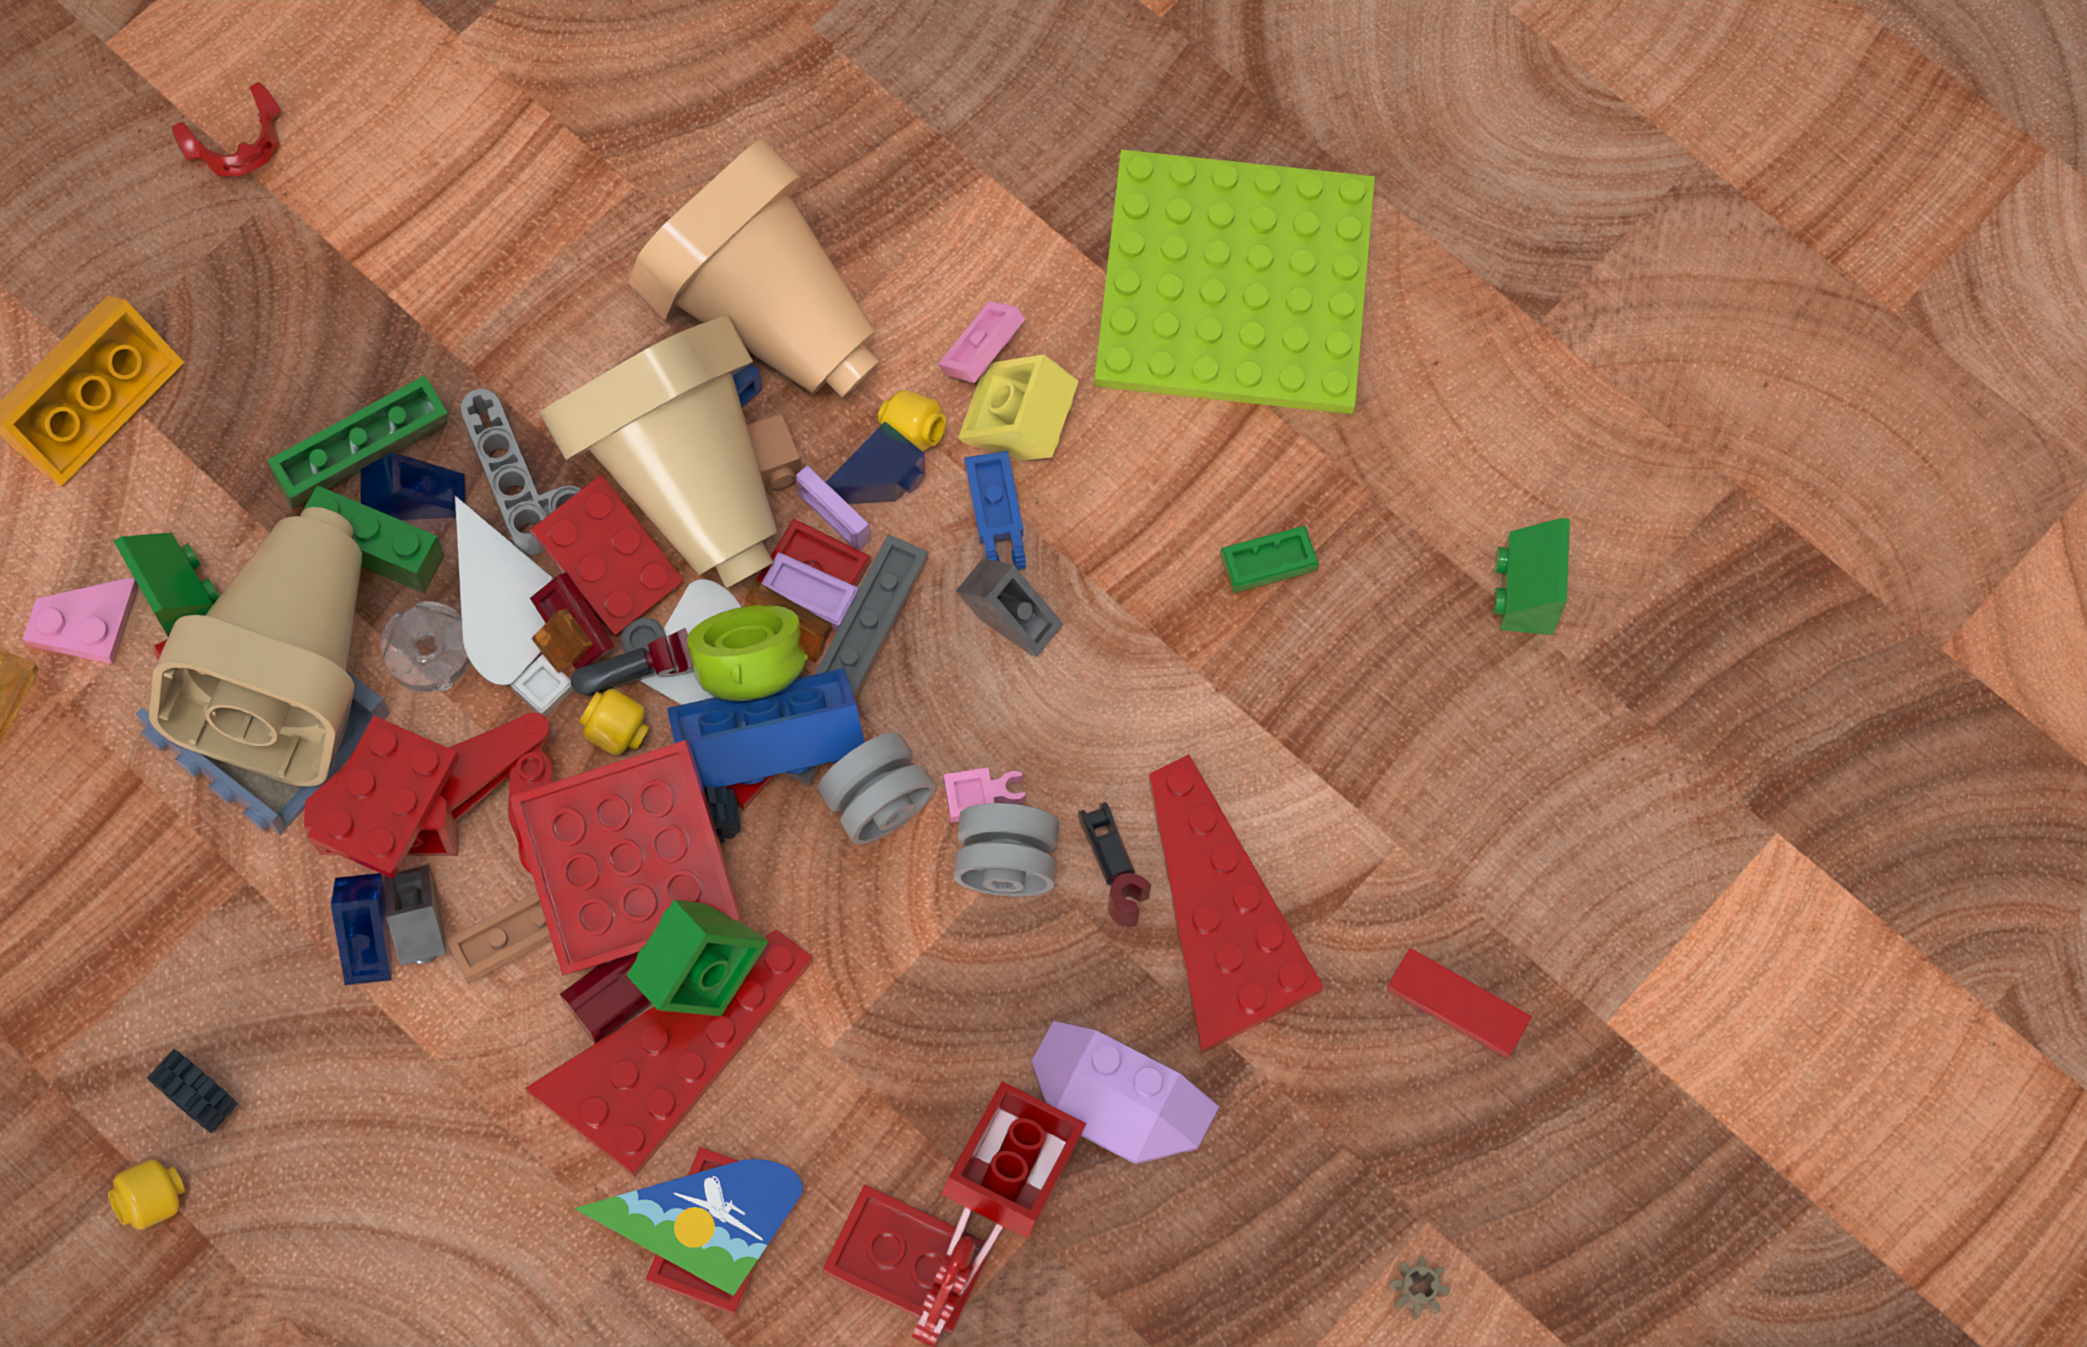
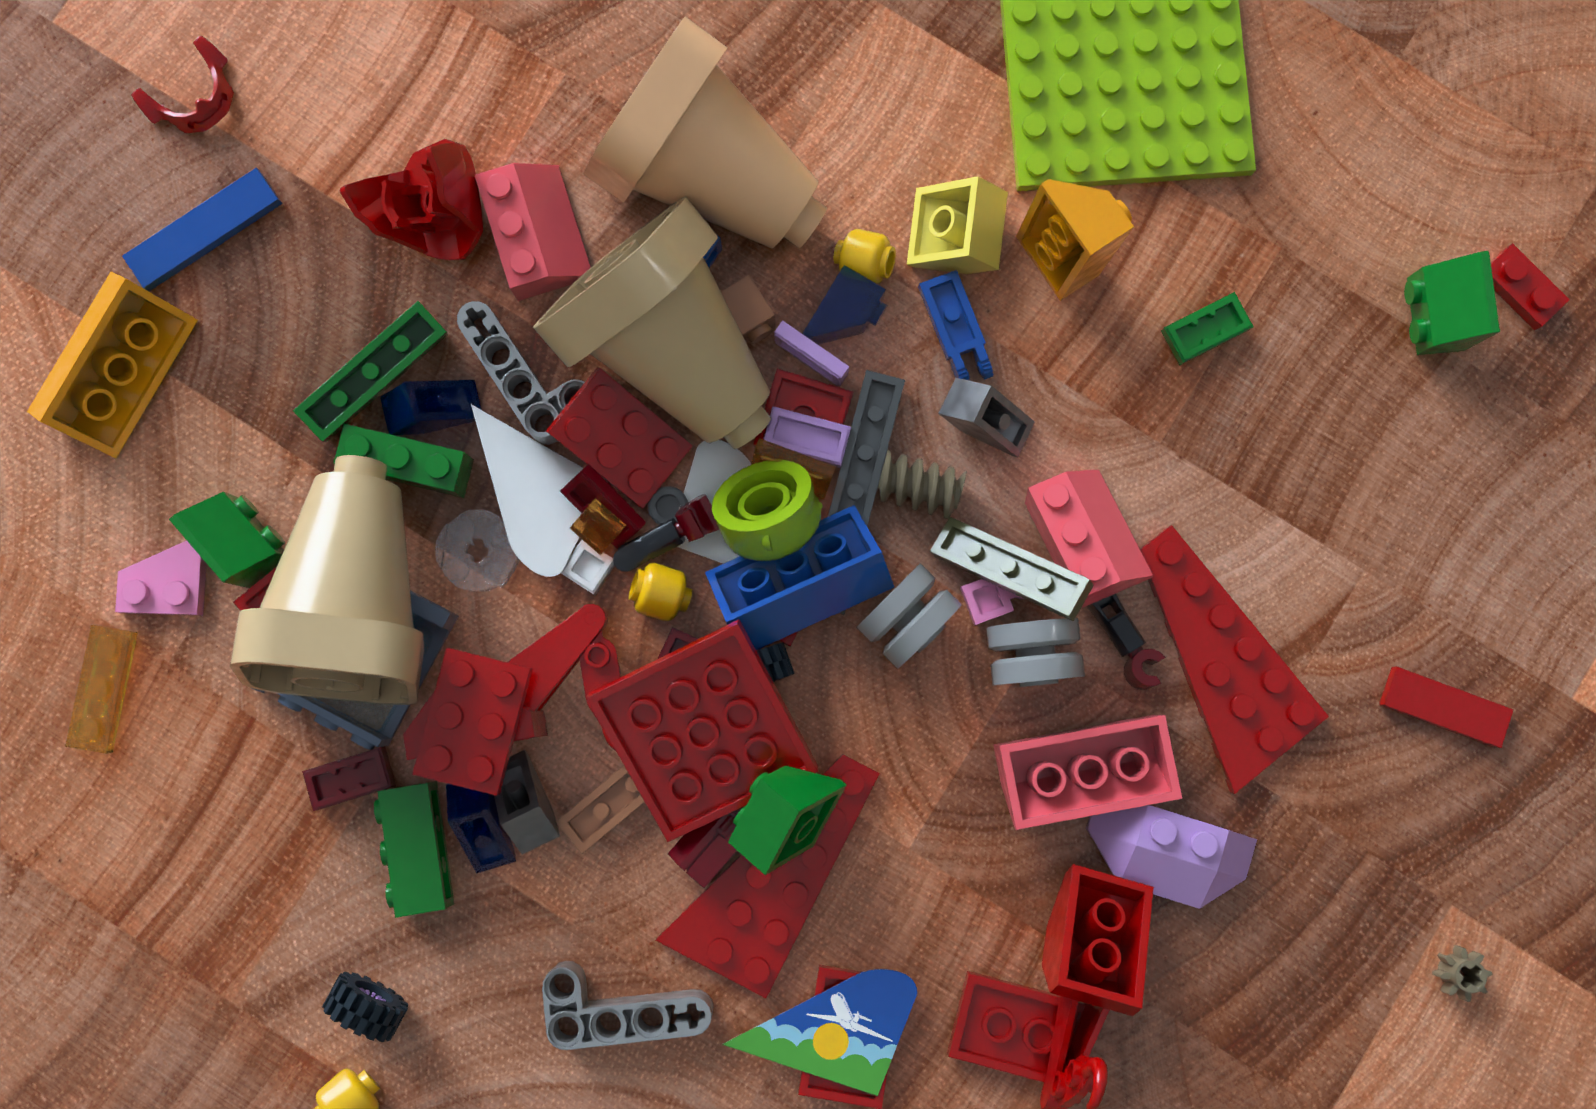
camera: 10 degrees left, 15 degrees up
bright pink plate [938,301,1025,383] -> none
none -> blue tile [122,167,283,291]
none -> dark red plate [302,746,396,811]
none -> red piece [340,139,483,260]
none -> green brick [374,781,454,918]
none -> coral slope [475,163,591,301]
none -> light grey beam [542,961,714,1050]
none -> dark tan piece [877,450,967,519]
none -> plate [930,517,1094,621]
none -> coral slope [993,715,1182,830]
none -> light orange slope [1016,179,1134,301]
none -> coral slope [1025,469,1153,608]
none -> red plate [1491,243,1570,331]

